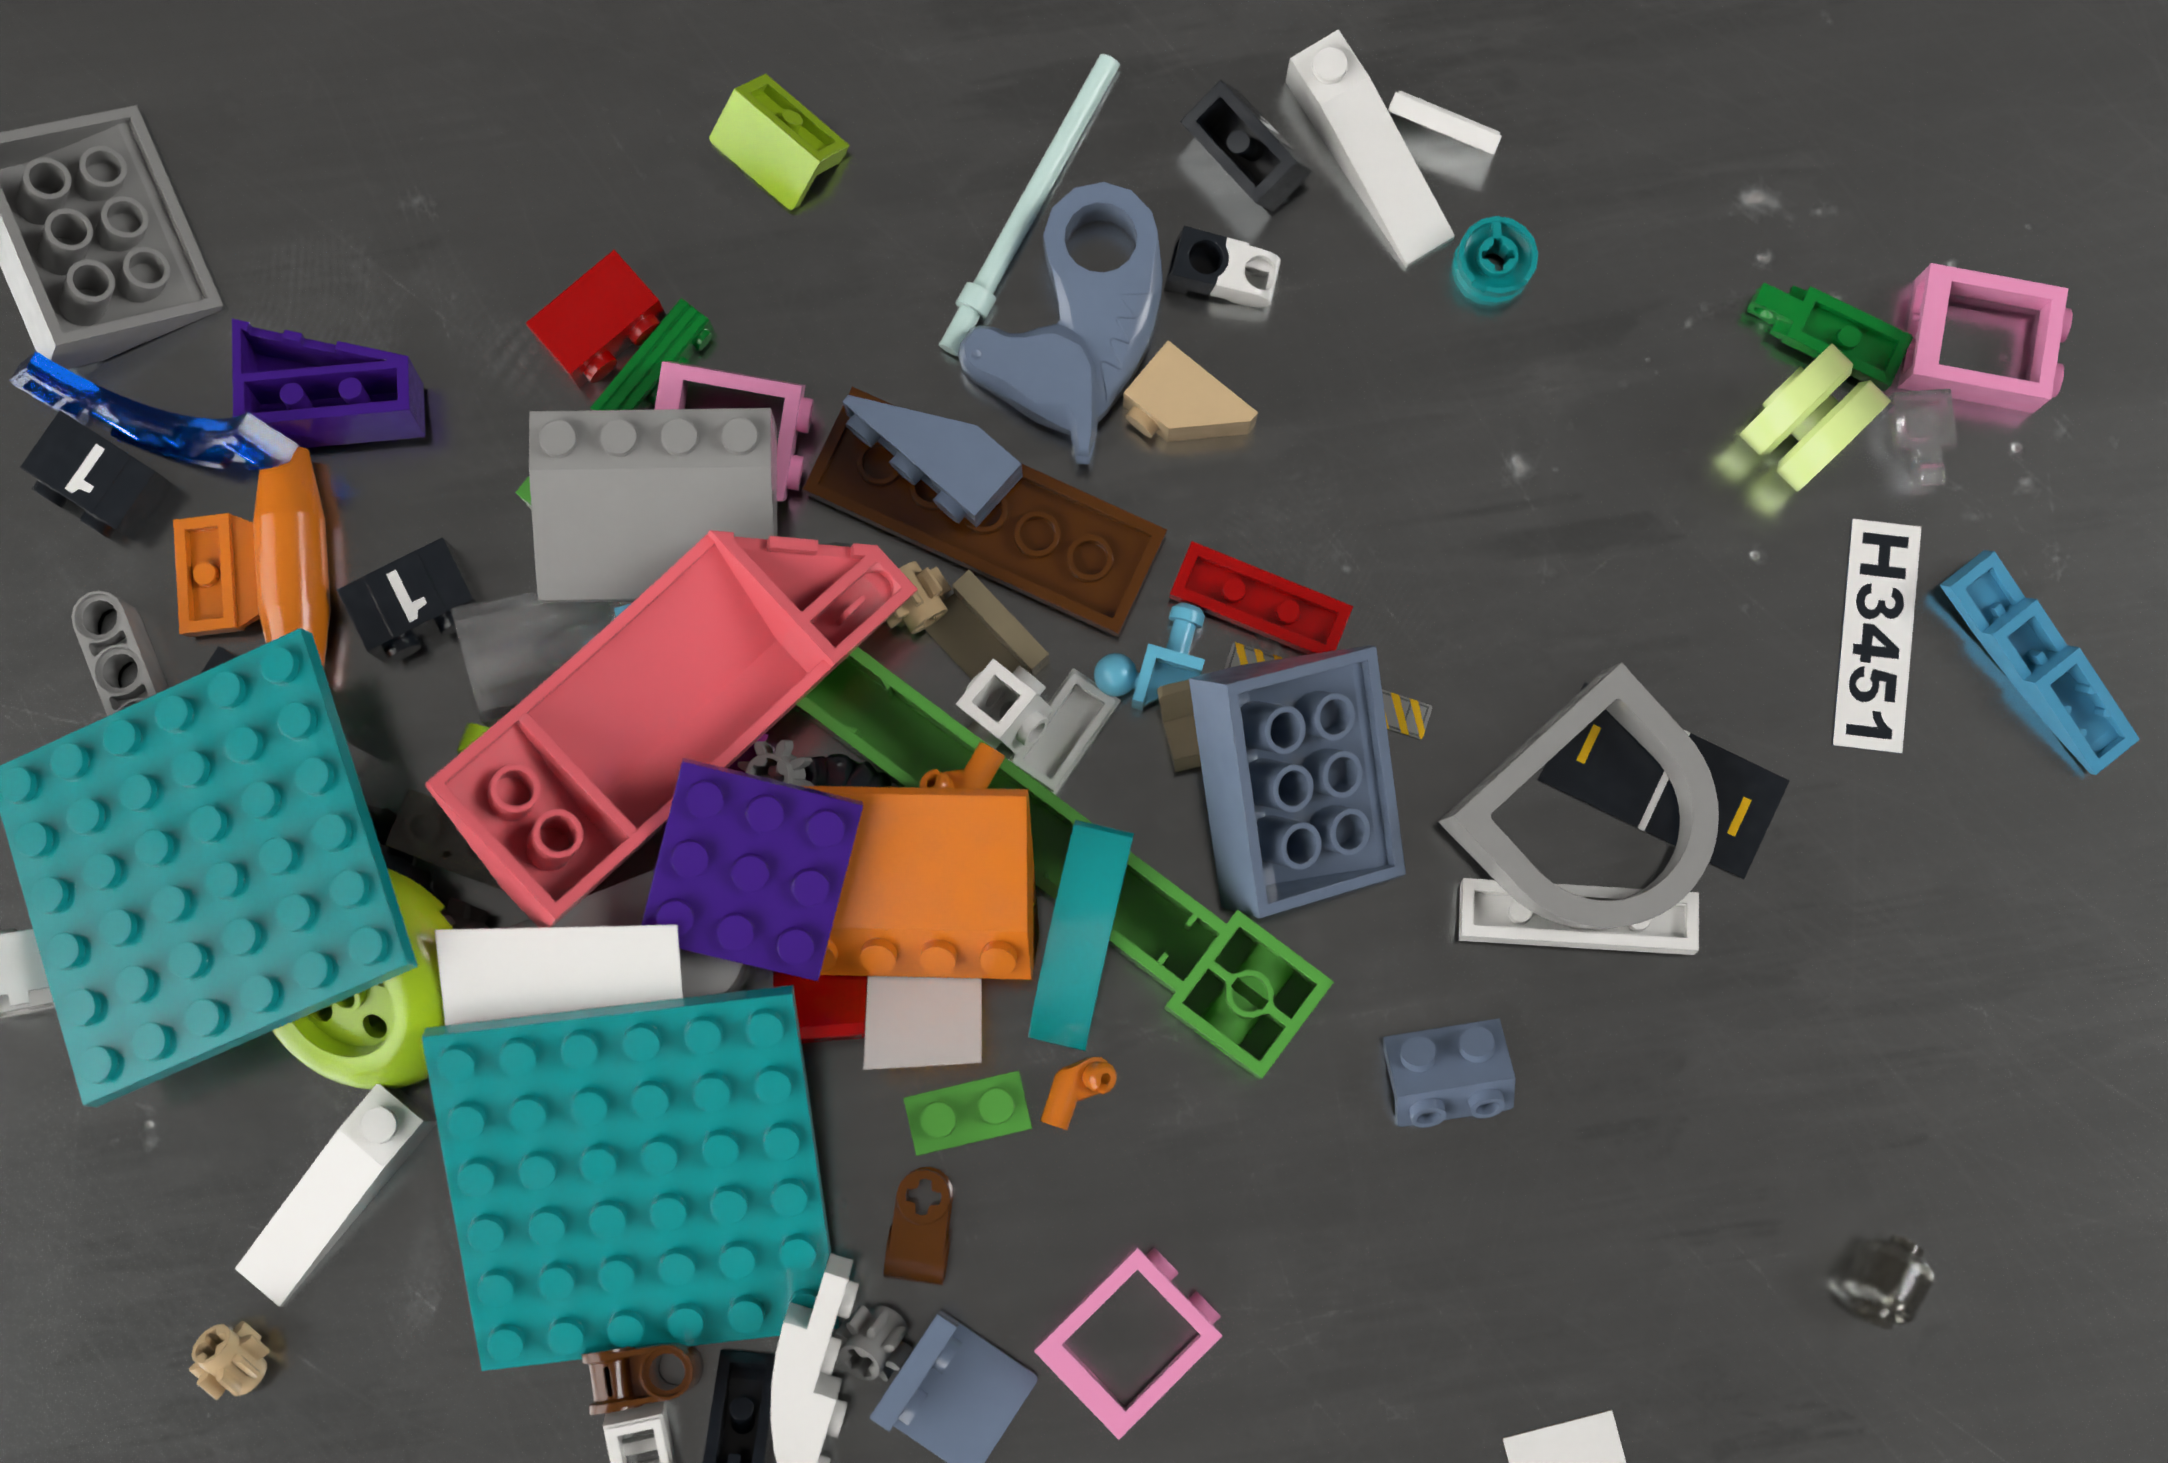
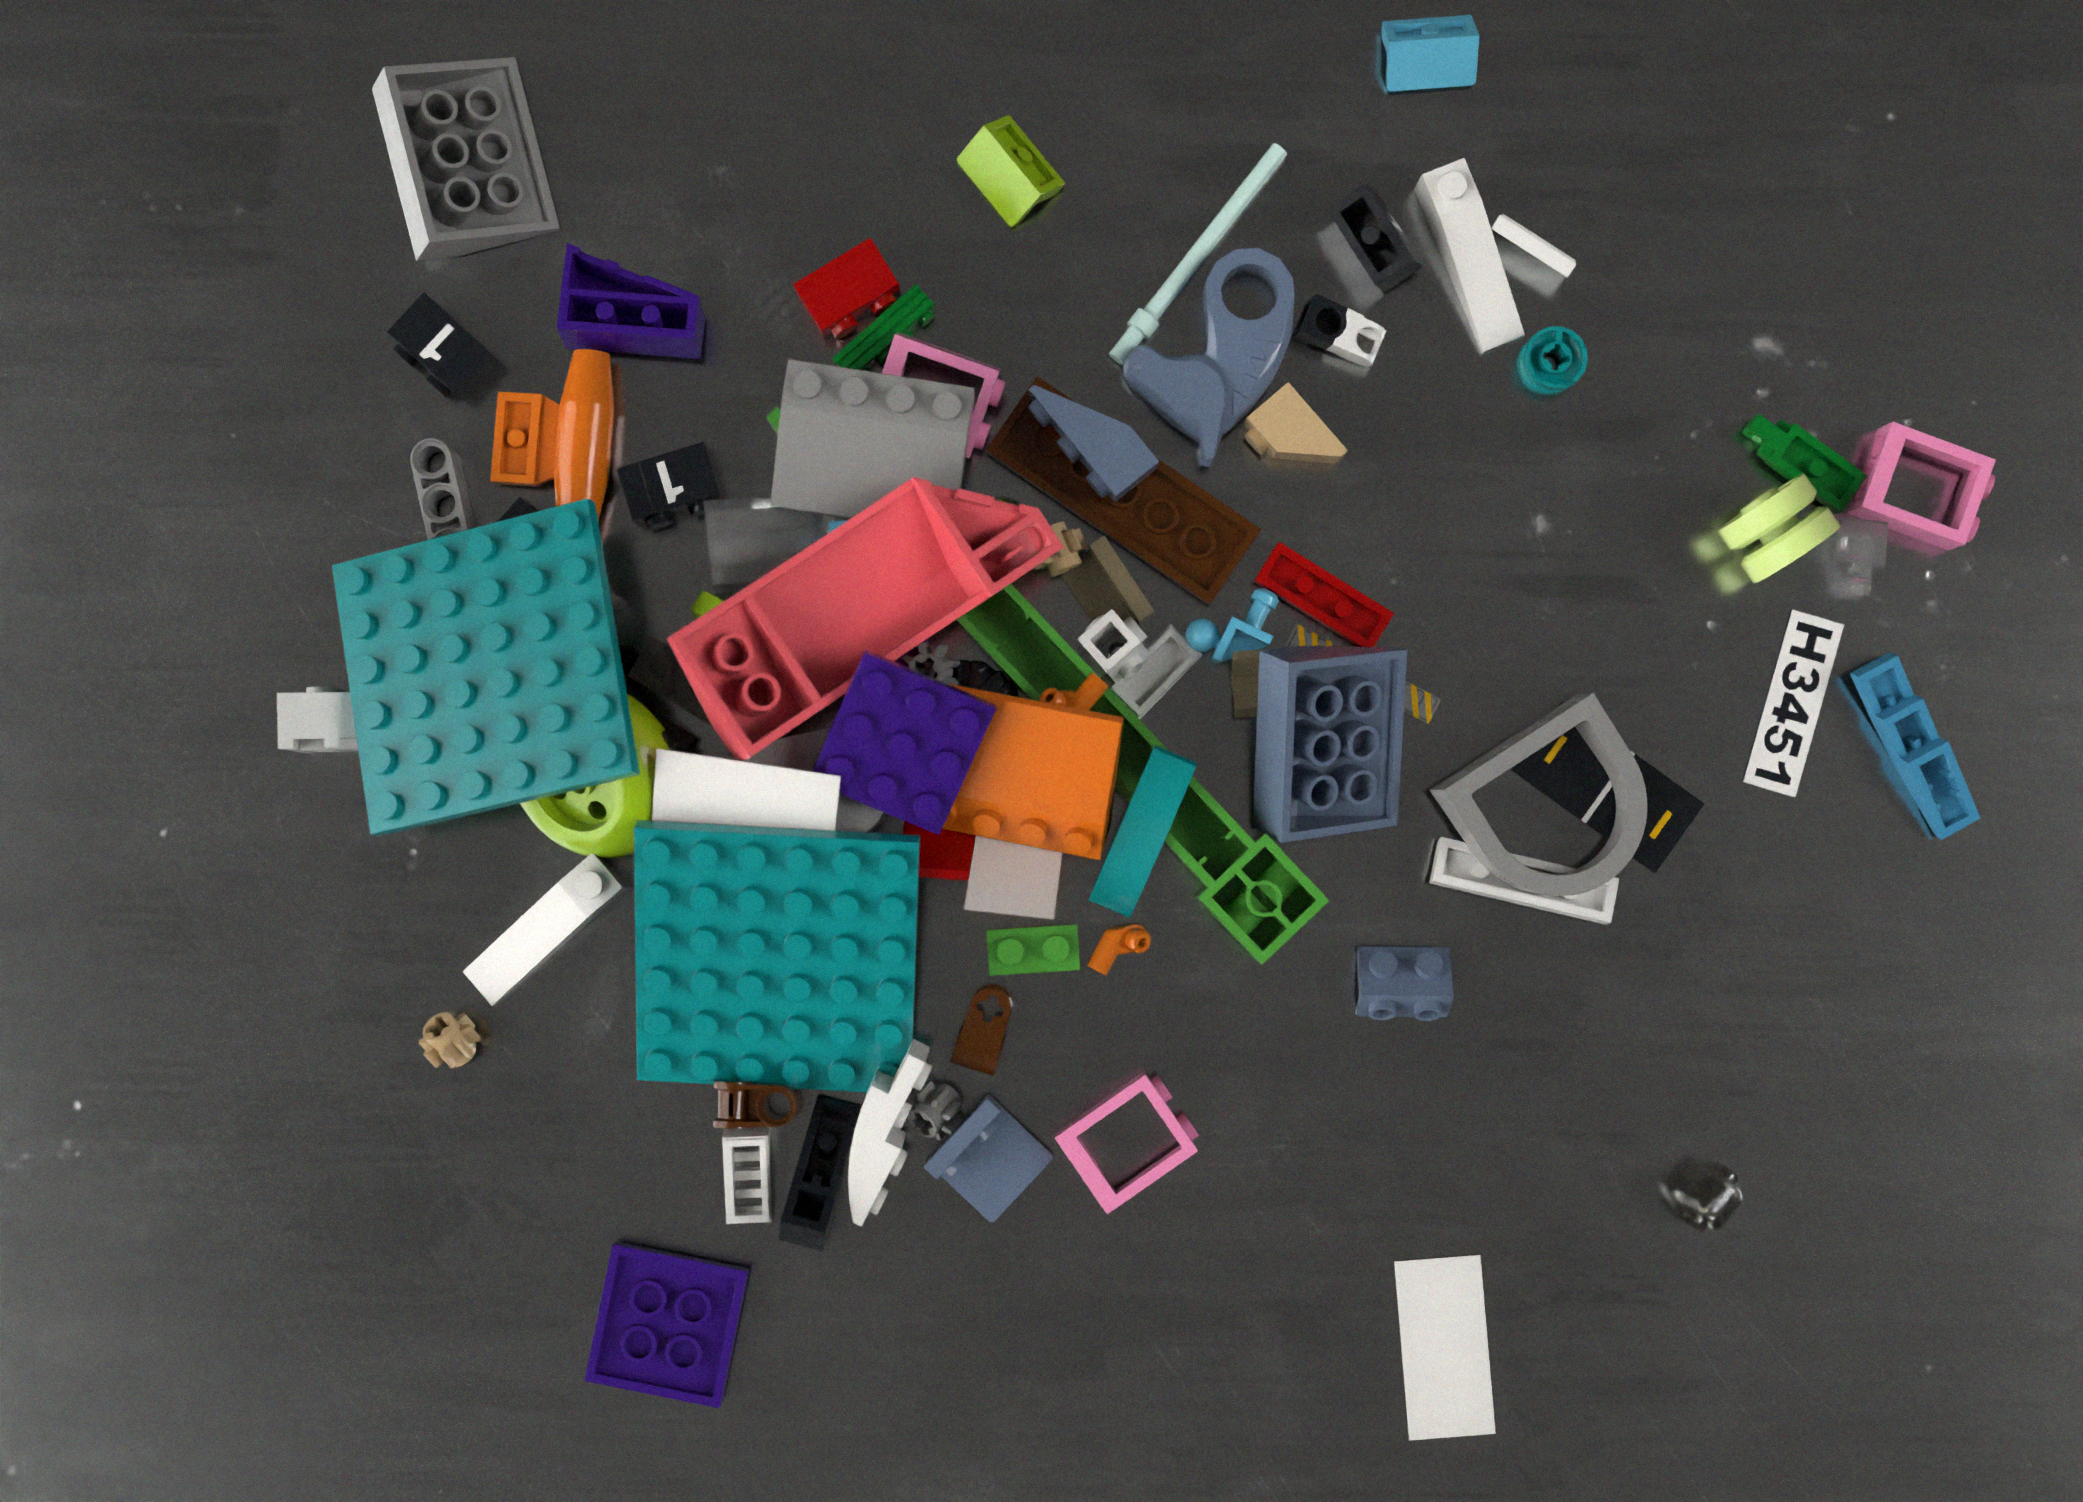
camera: 10 degrees right, 5 degrees up
clear blue tile [9,351,299,470] -> none

